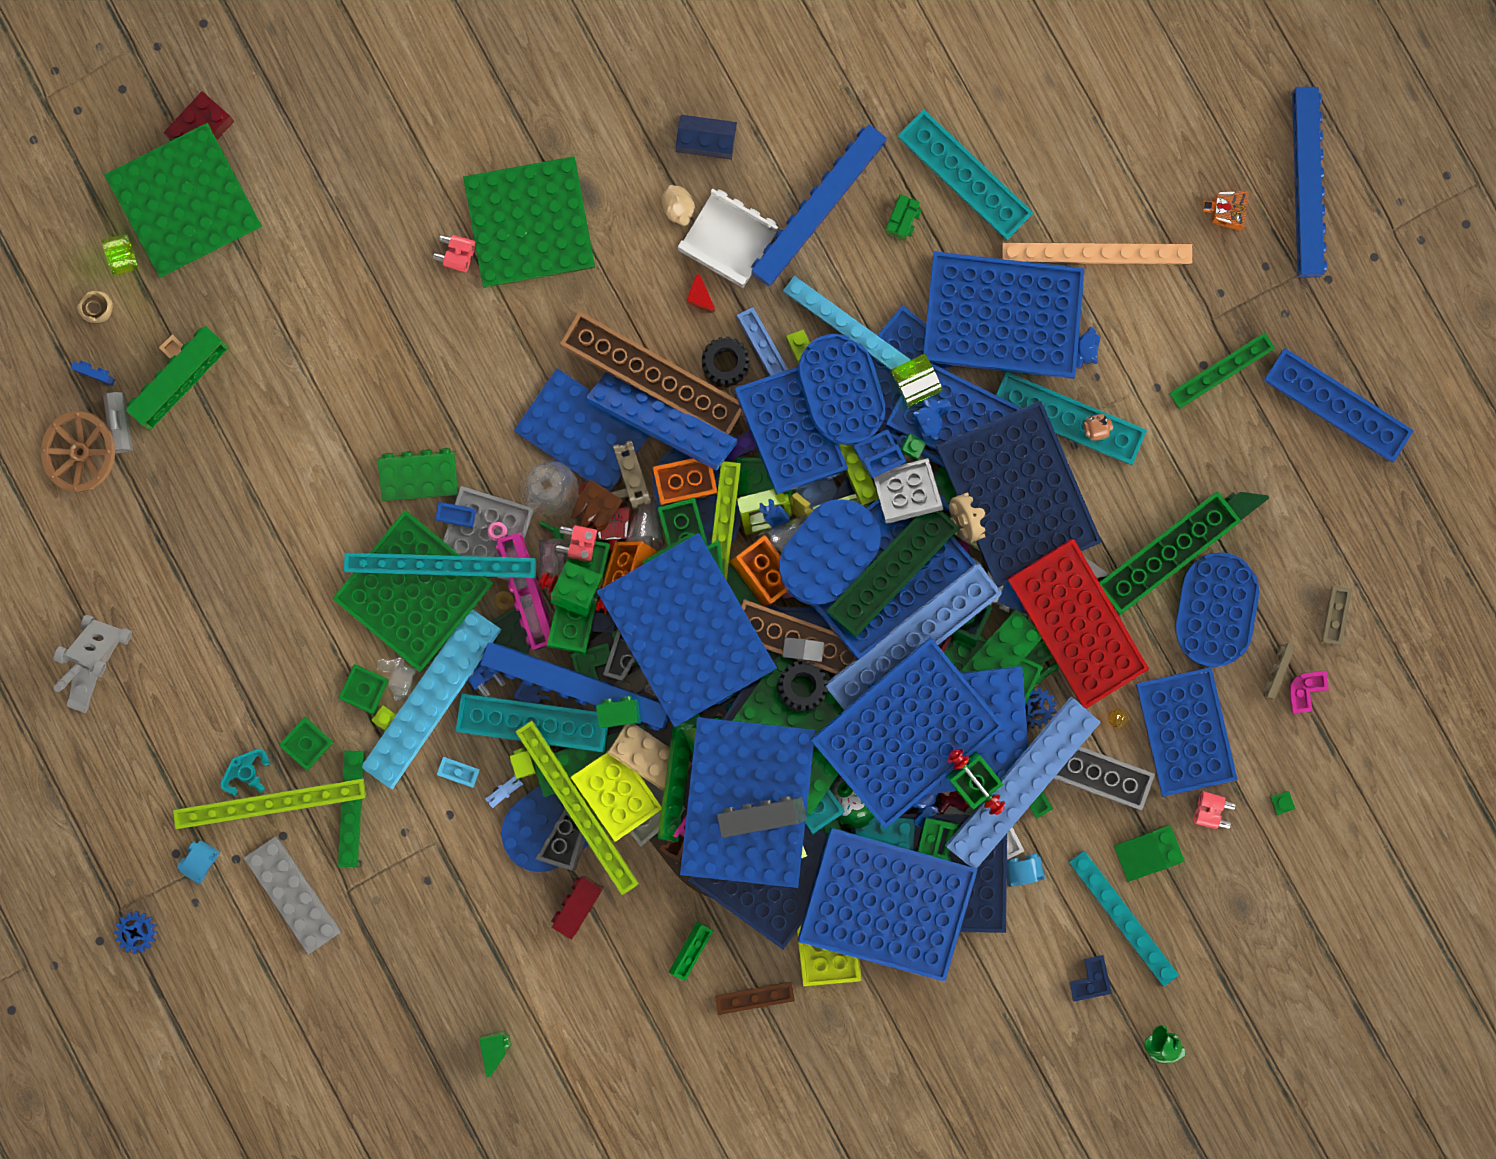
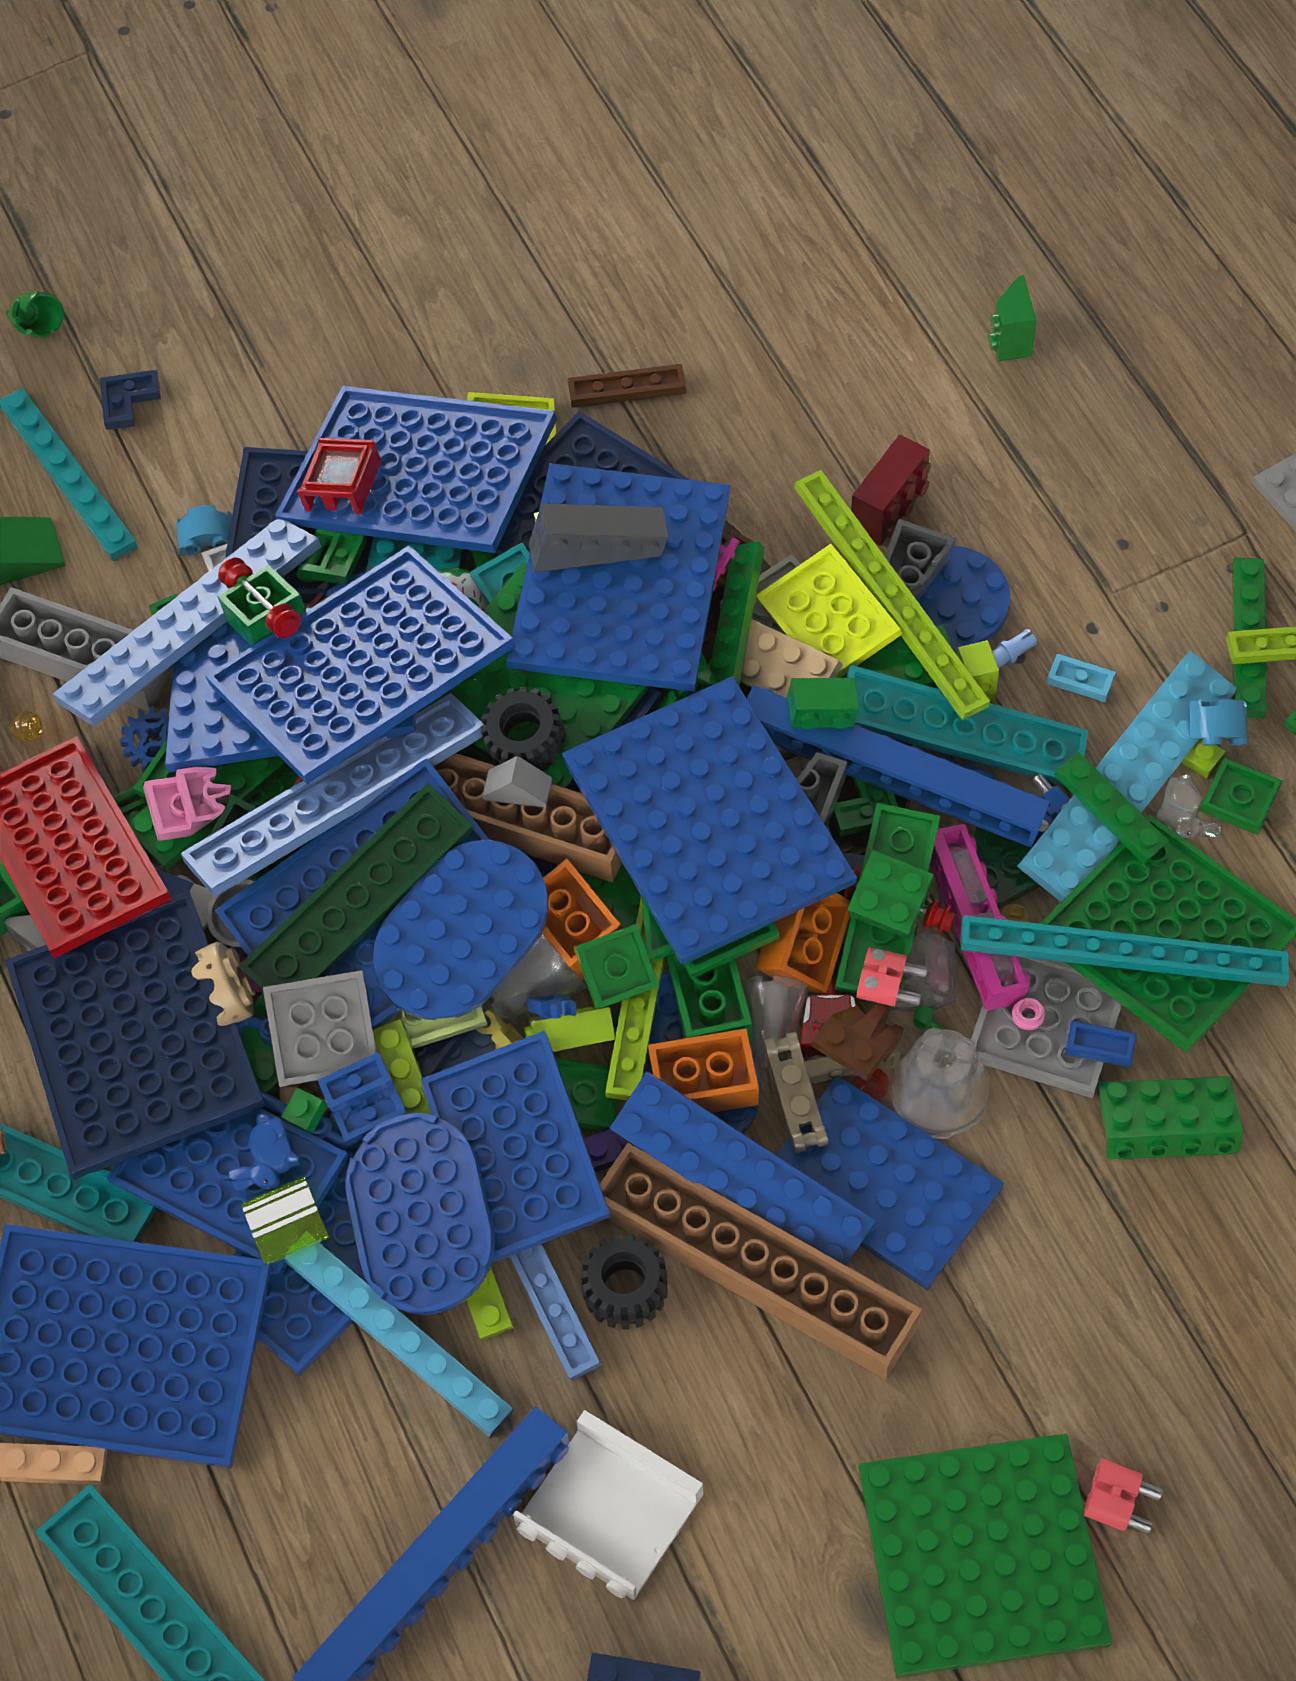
camera: 170 degrees left, 25 degrees down
tan hair [661,185,695,226] -> none
green plate [668,921,714,981] -> none
red slope [686,274,715,313] -> none
green brick [885,194,922,240] -> none
none -> bright pink plate [143,767,231,841]
none -> red window [297,438,382,514]
none -> green plate [573,924,659,1009]
none -> green plate [1054,751,1168,864]
none -> dark azure cylinder [1189,699,1248,746]

